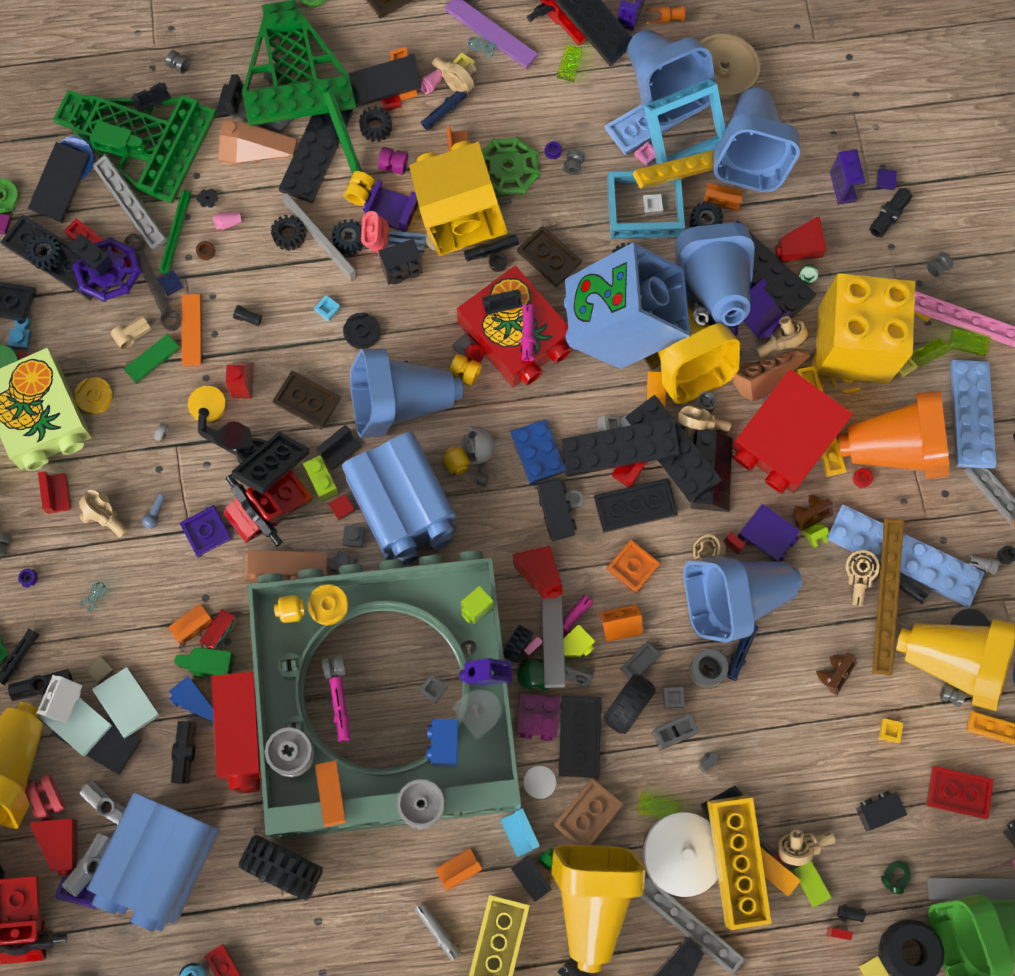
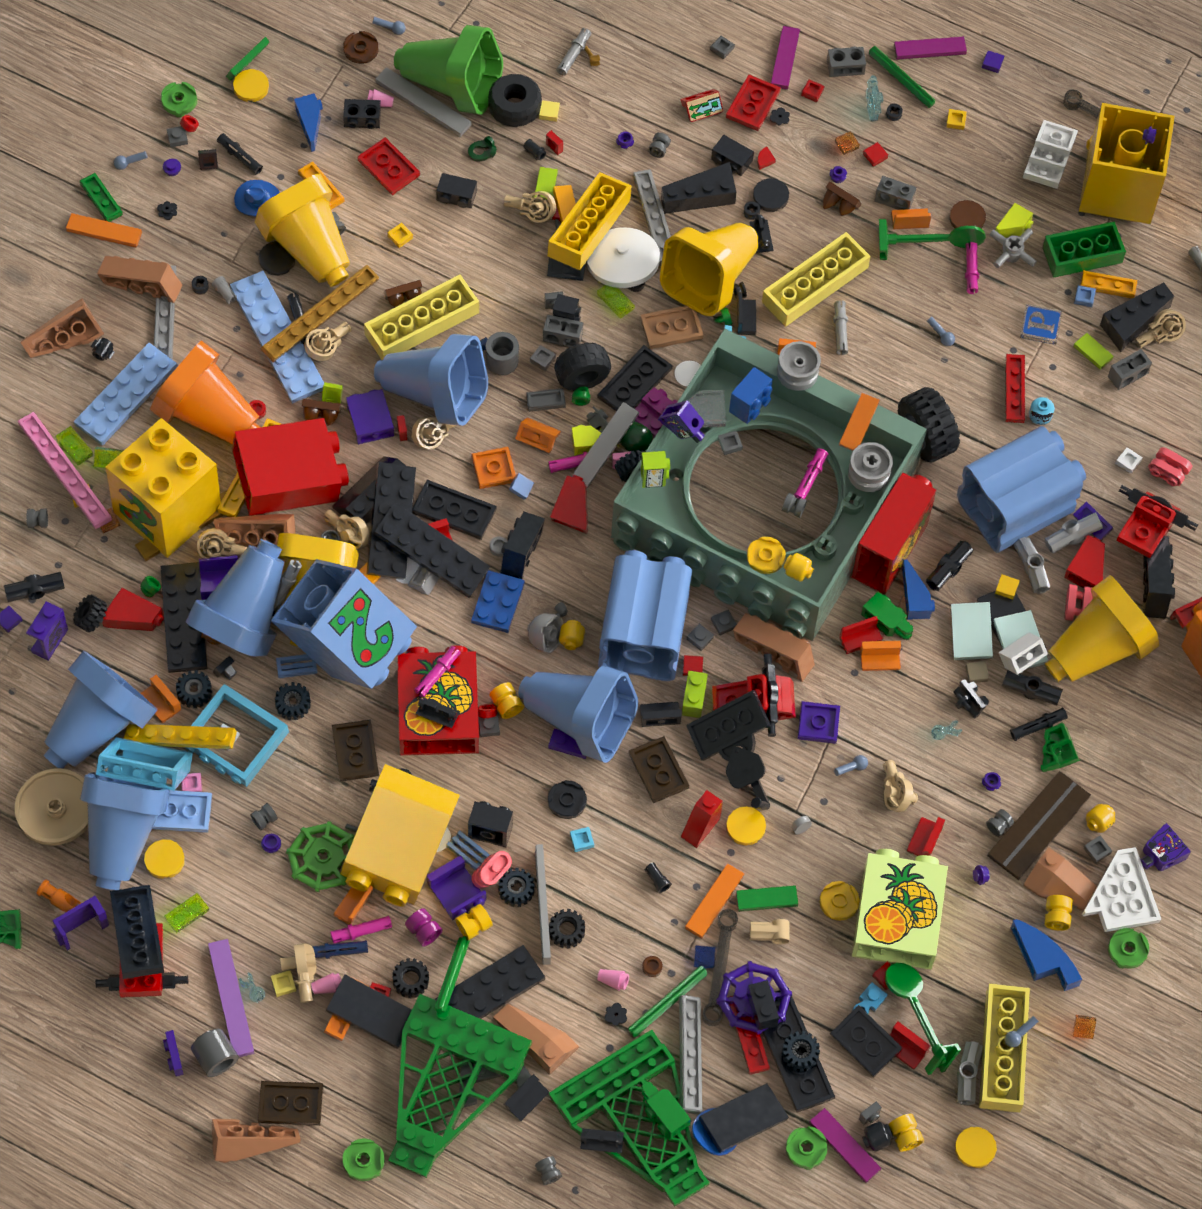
camera: 145 degrees left, 10 degrees down
none -> black tyre [73,594,107,633]
none -> yellow tile [144,839,185,879]
none -> dark pink pin [330,916,392,944]
none -> light yellow brick [364,275,479,360]
none -> medium blue tile [509,473,534,500]
none -> black brick [553,294,582,322]
none -> green tile [572,386,590,406]
none -> black bush [733,282,747,300]
none -> black hips [953,679,989,719]
none -> yellow tile [995,574,1020,600]

